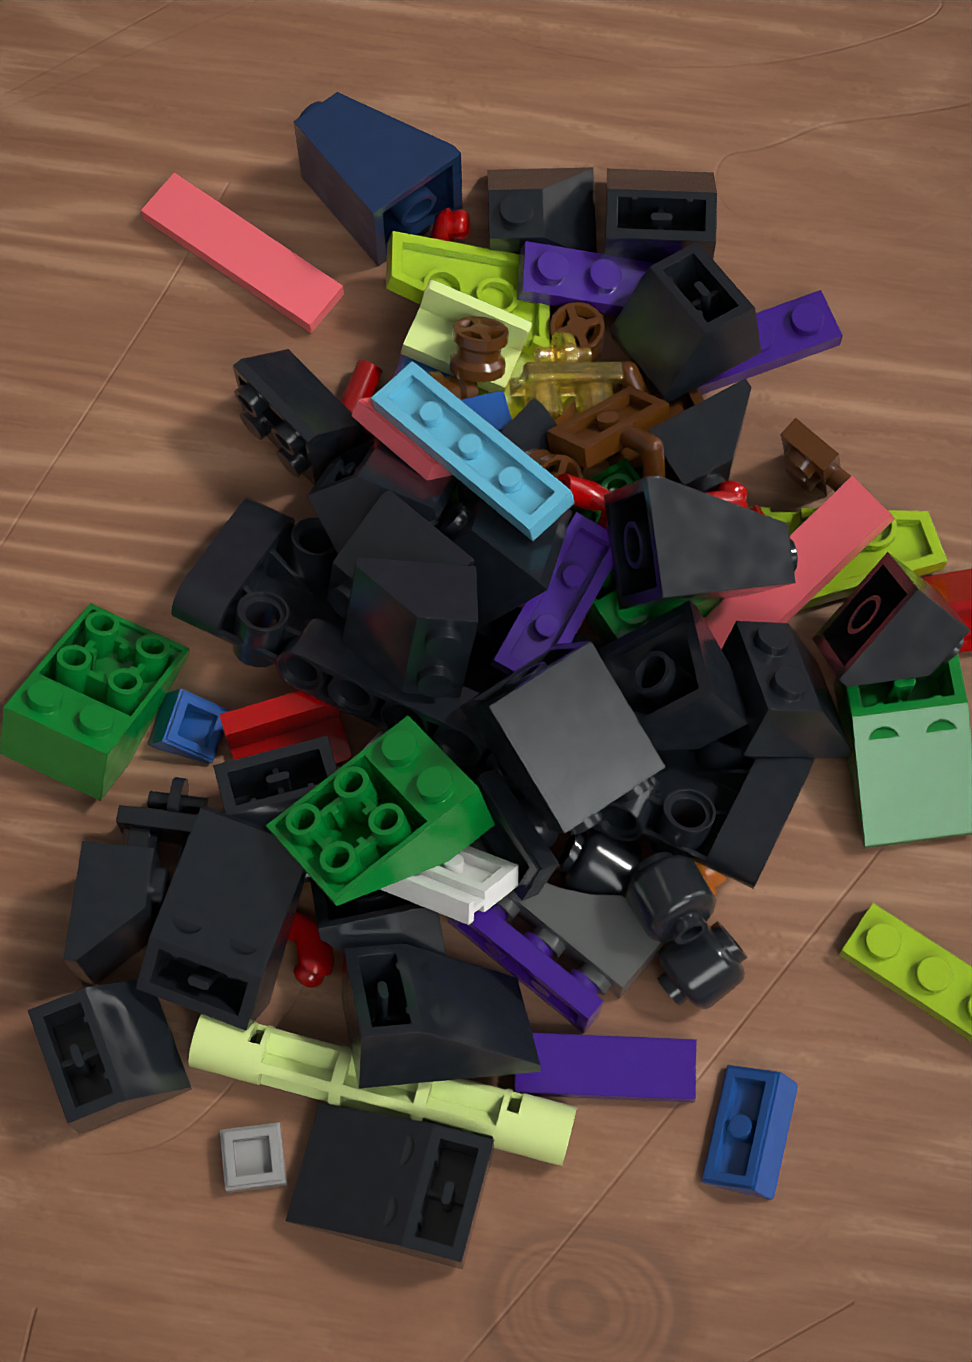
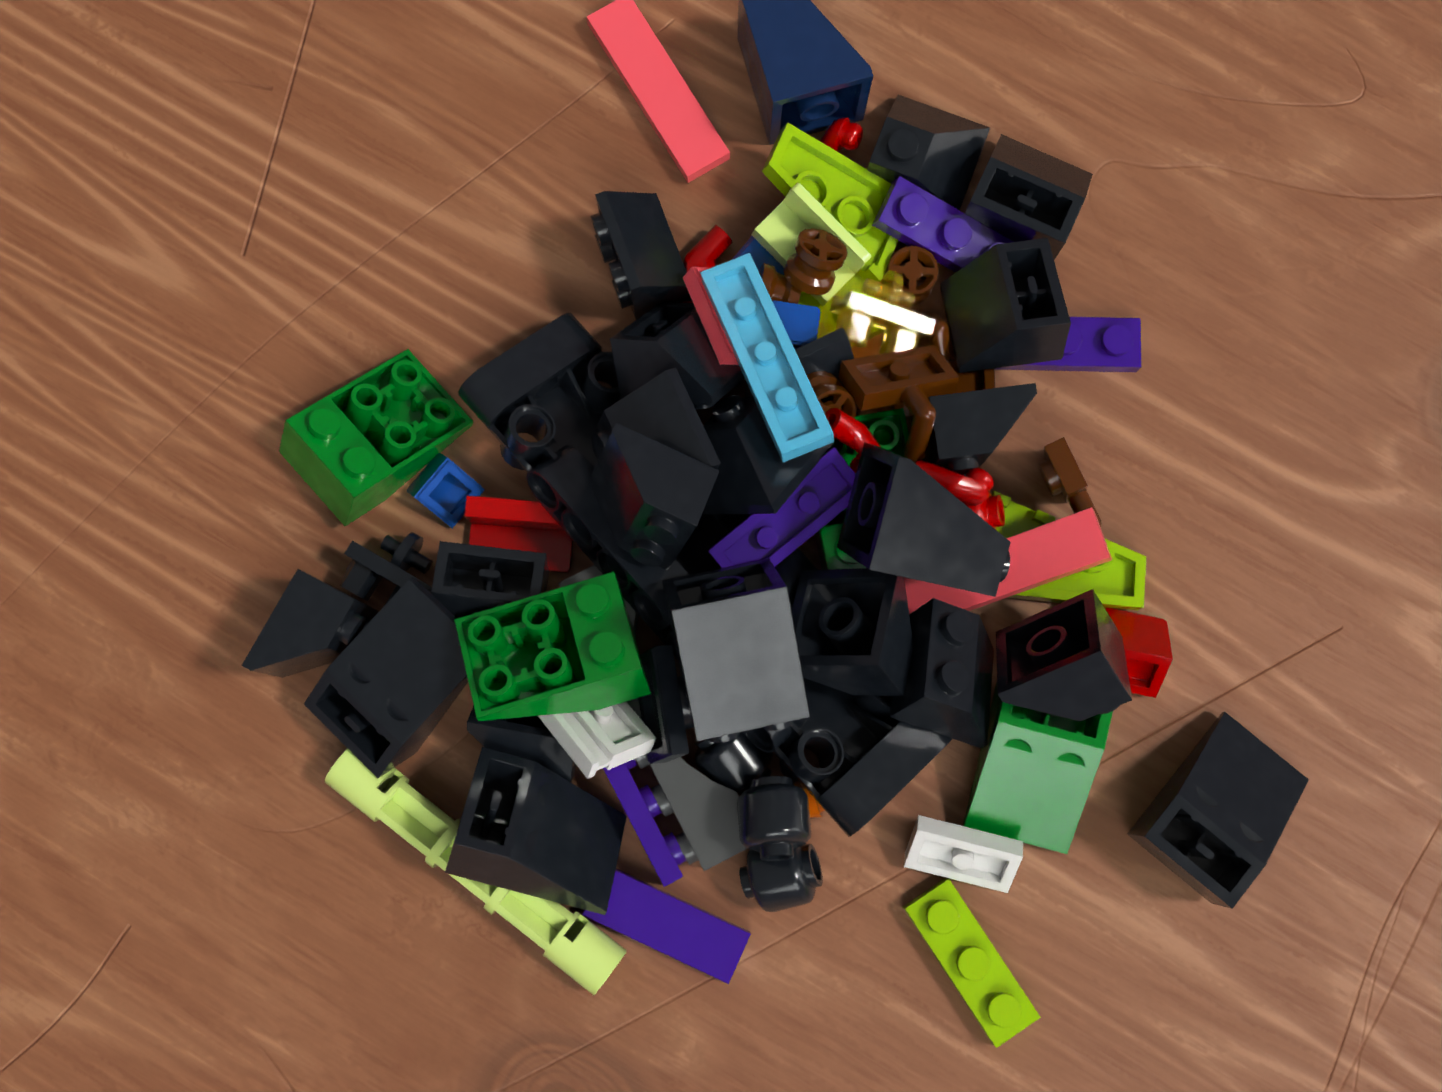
camera: 20 degrees right, 10 degrees up
black slope [27,979,192,1135] -> none
light grey tile [220,1122,288,1193] -> none
black slope [285,1102,494,1270] -> none
red arm [288,909,335,988] -> none
blue slope [701,1065,798,1200] -> none
none -> white plate [904,815,1023,893]

